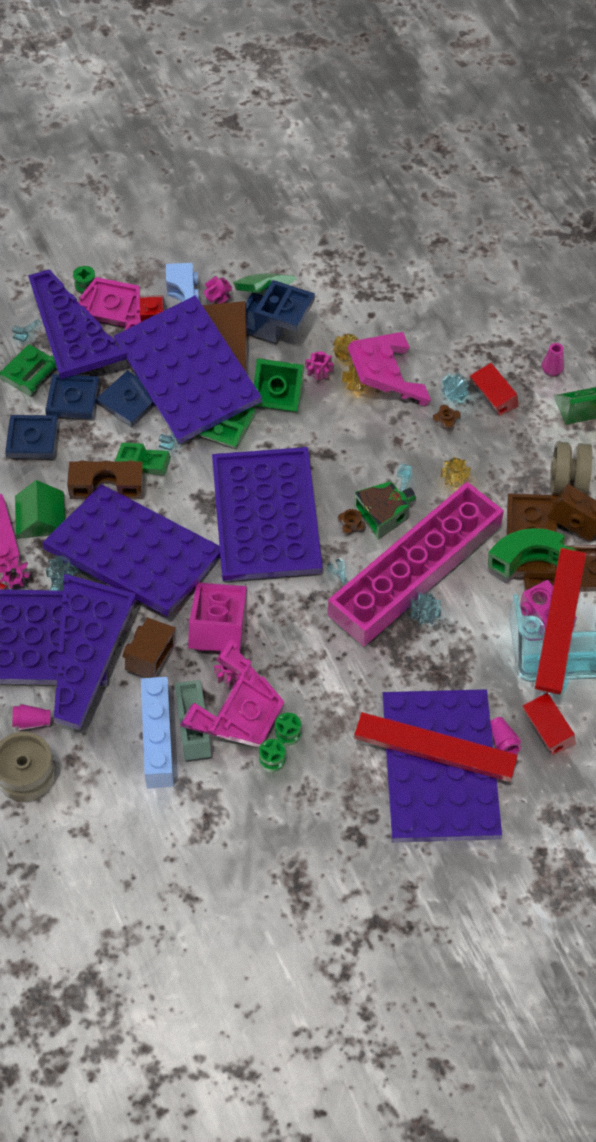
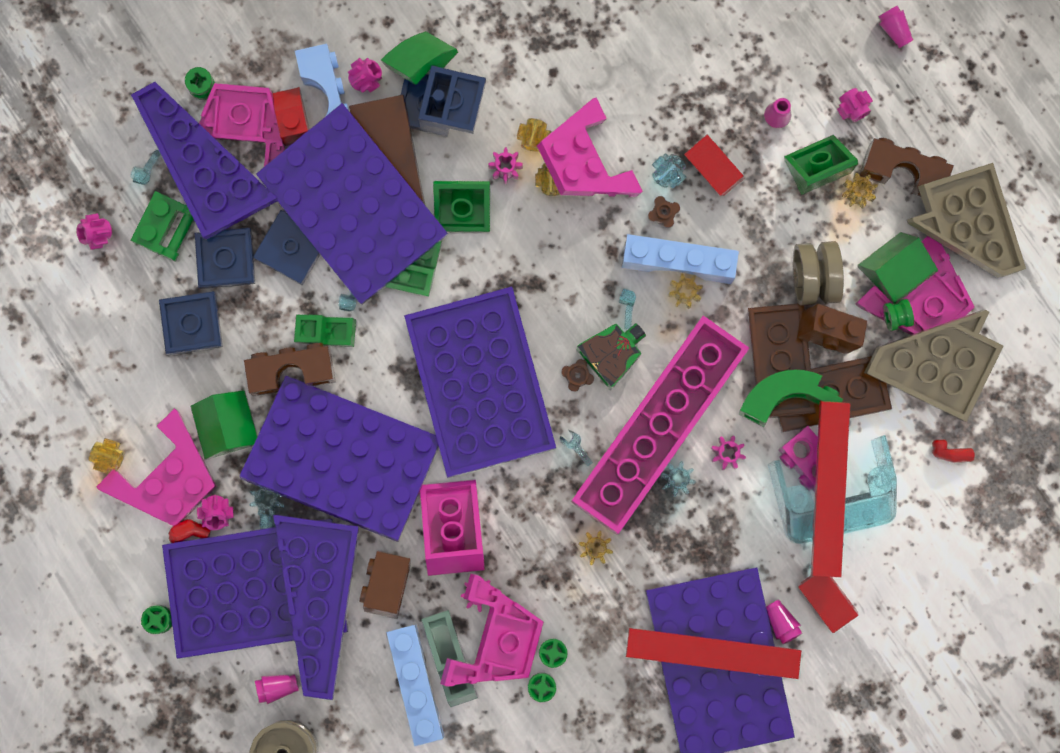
camera: 10 degrees left, 25 degrees up
none -> clear yellow gear [578,530,613,566]
none -> light blue arch [622,234,739,284]
none -> dark pink gear [711,435,746,470]

